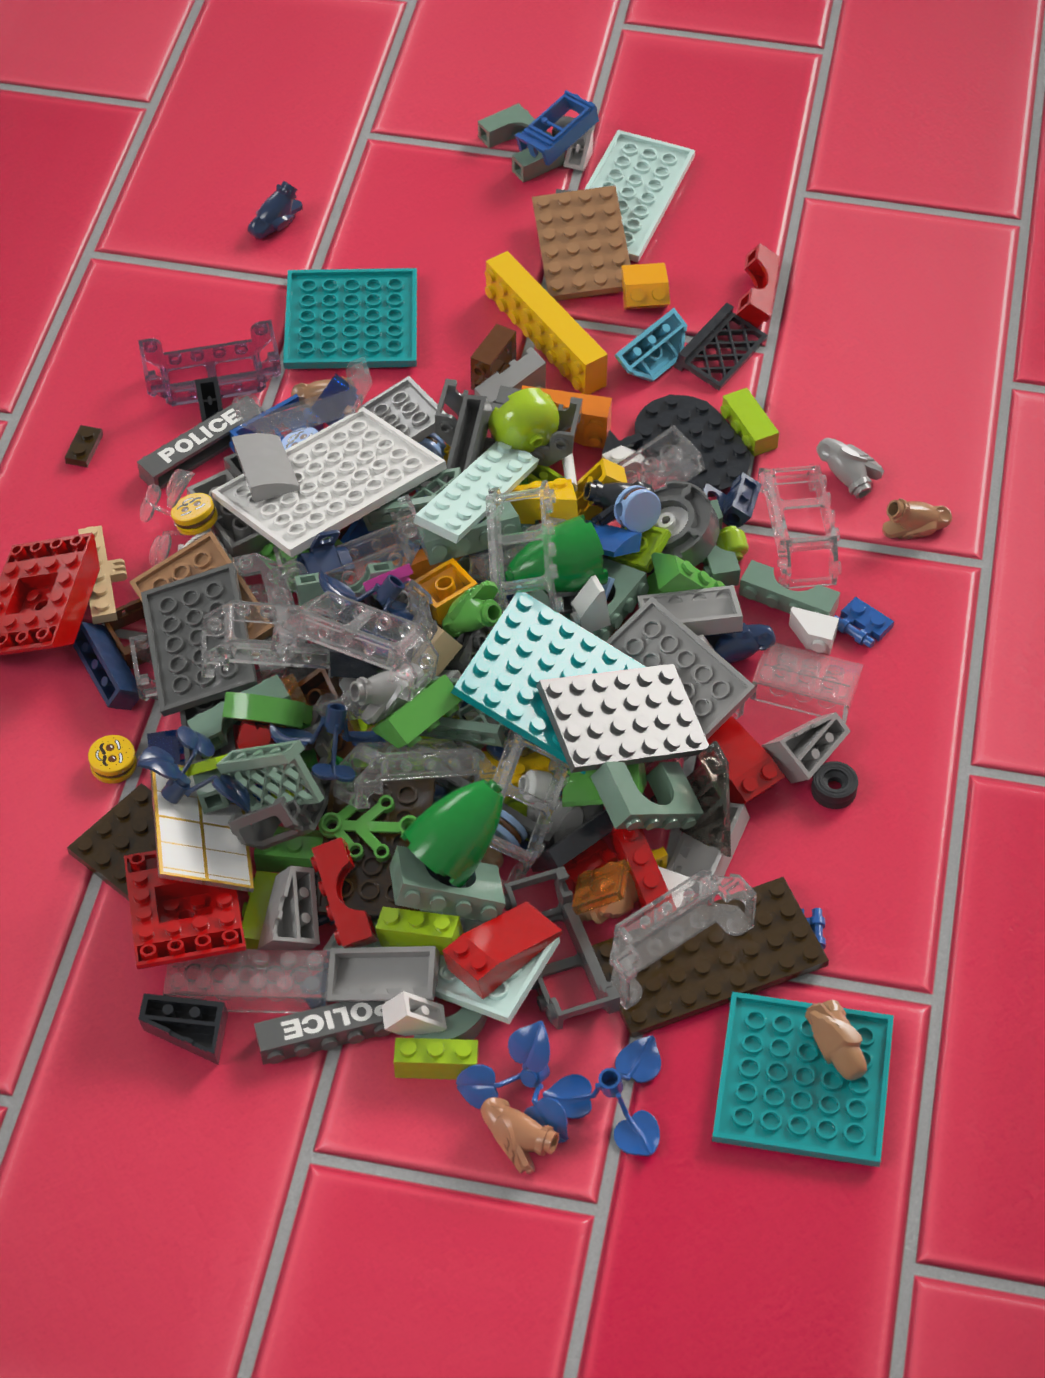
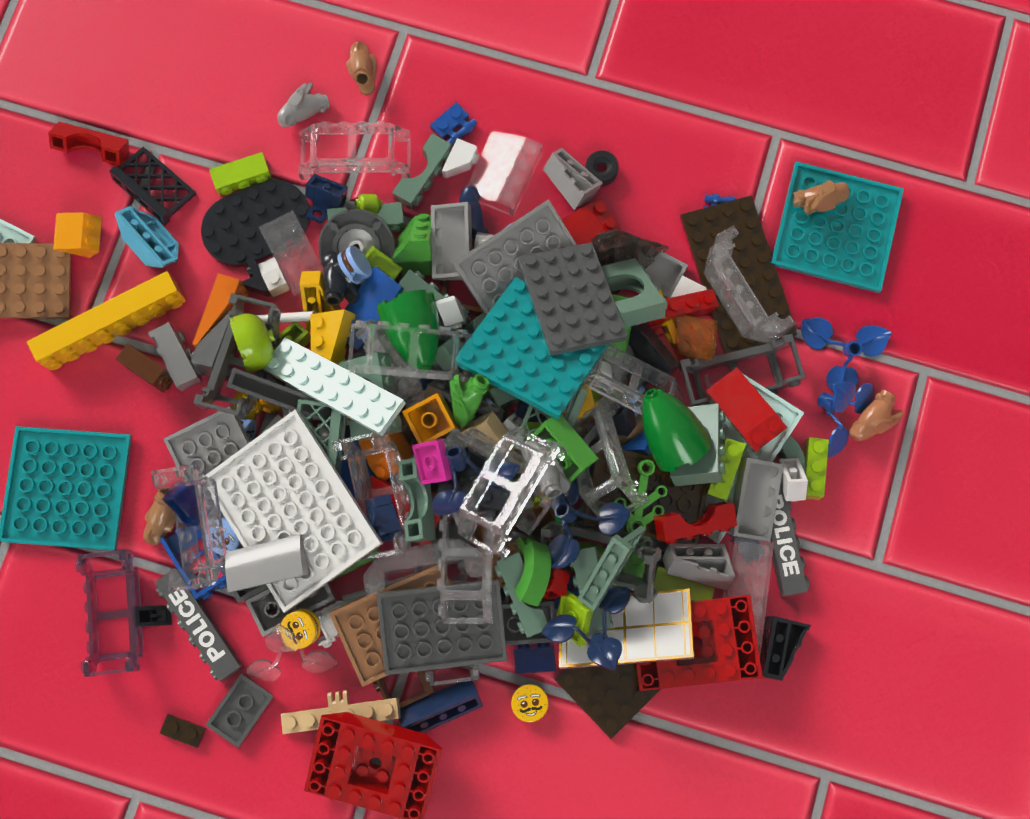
camera: 85 degrees left, 25 degrees up
none -> dark grey plate [206,673,274,748]

